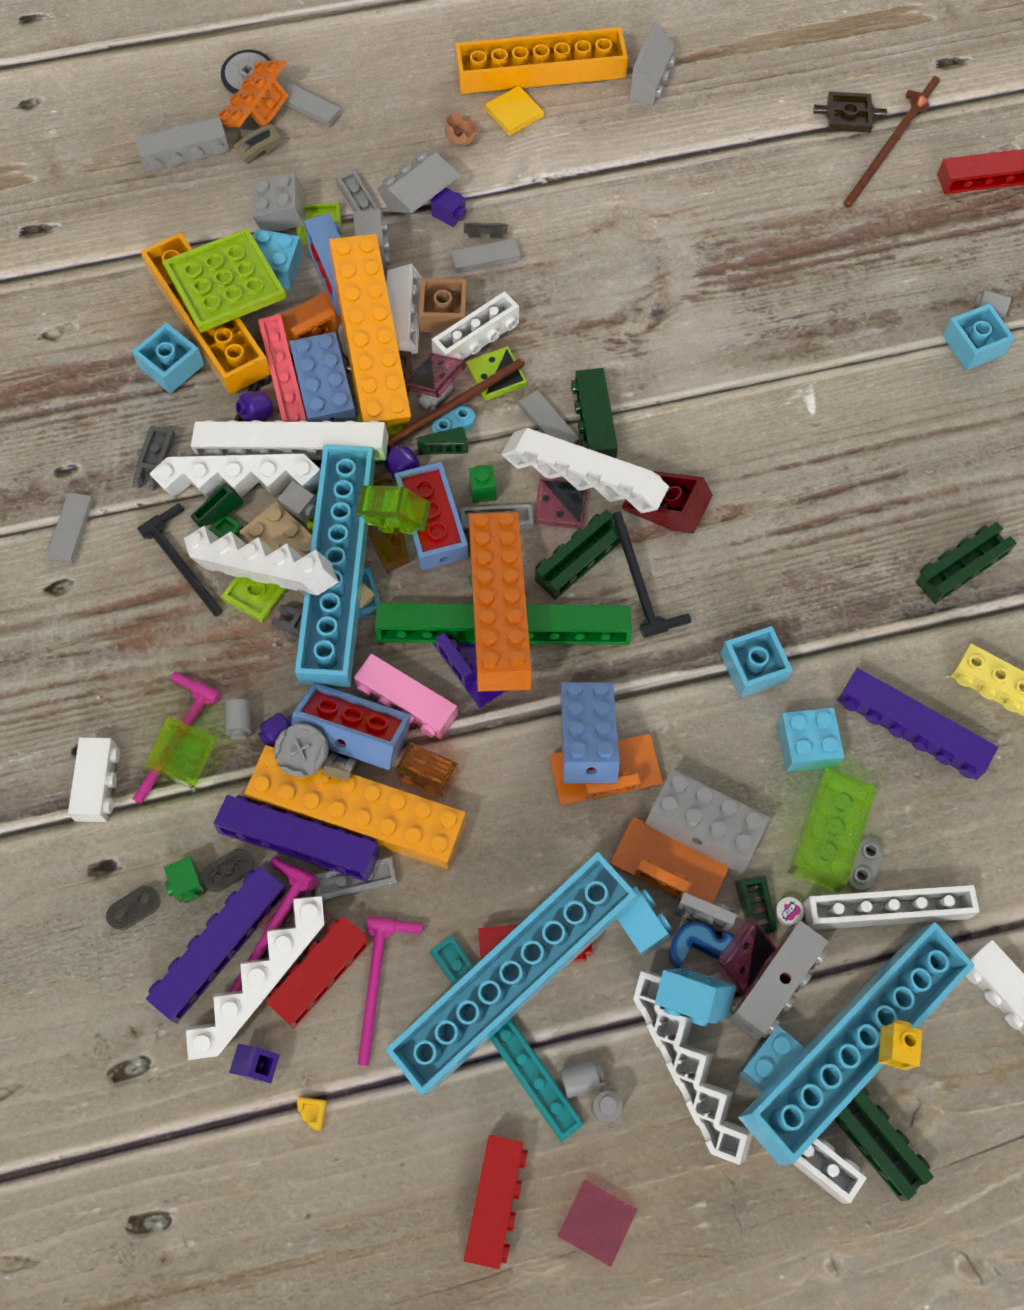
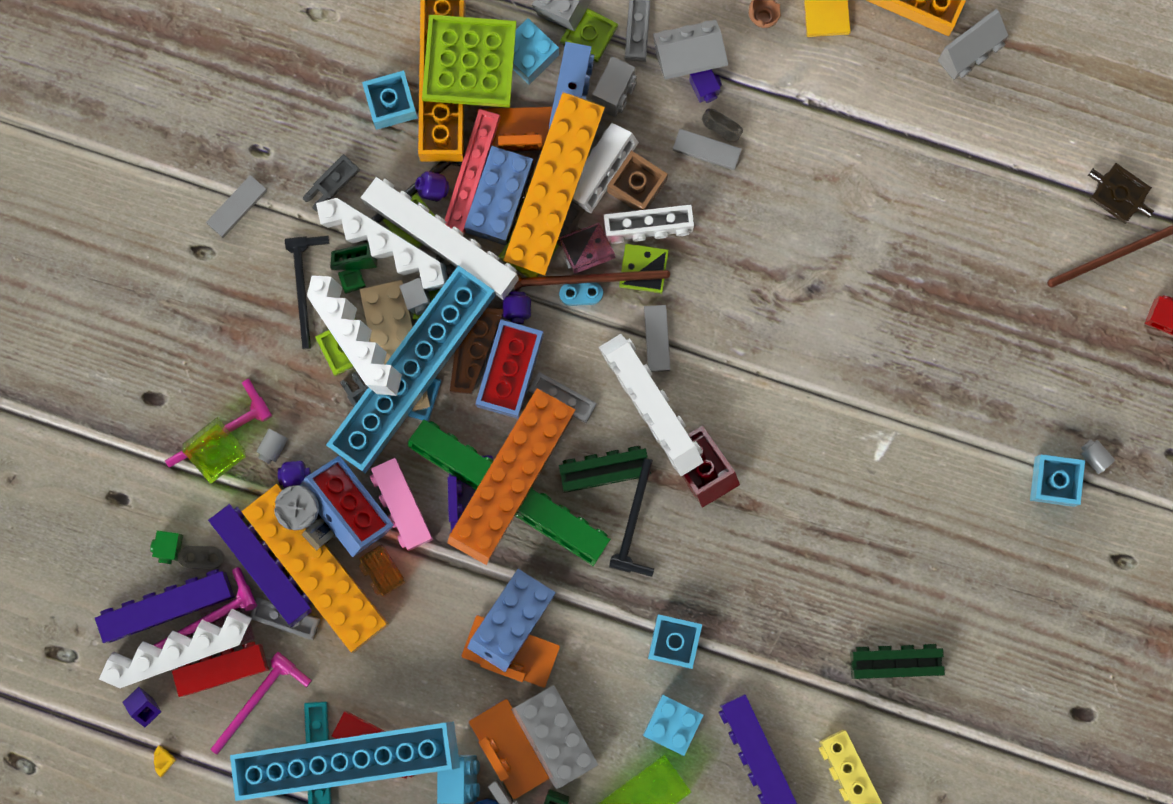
camera: 35 degrees right, 15 degrees up
white brick [68,737,120,822] -> none
clear smoke plate [106,886,161,931] -> none
clear neon green brick [356,485,430,534] -> none
dark green slope [417,426,468,454] -> none
green brick [469,465,497,503] -> none
clear pink tile [534,478,587,529] -> none
dark green brick [571,368,618,458] -> none

